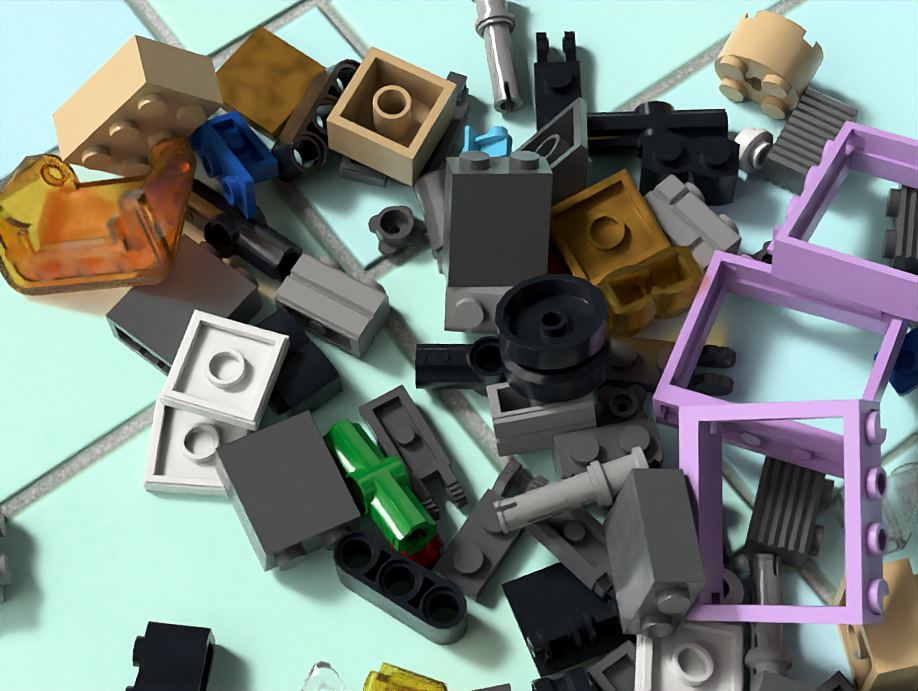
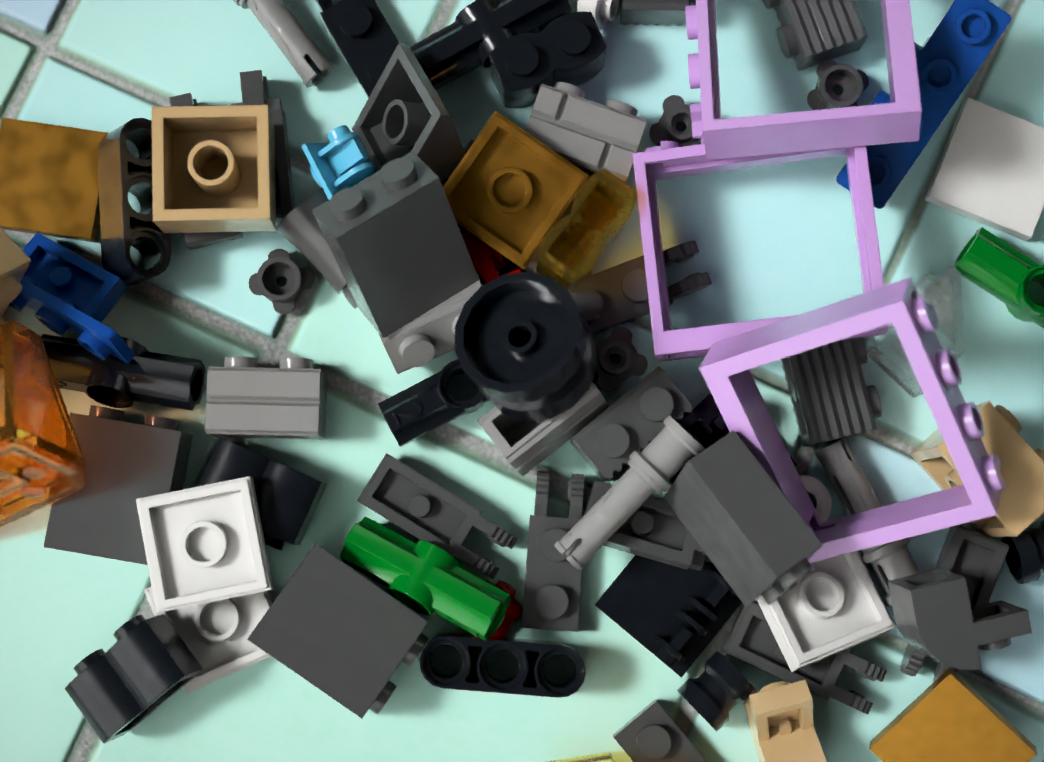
camera: 30 degrees left, 20 degrees up
none -> black brick [65,614,203,744]

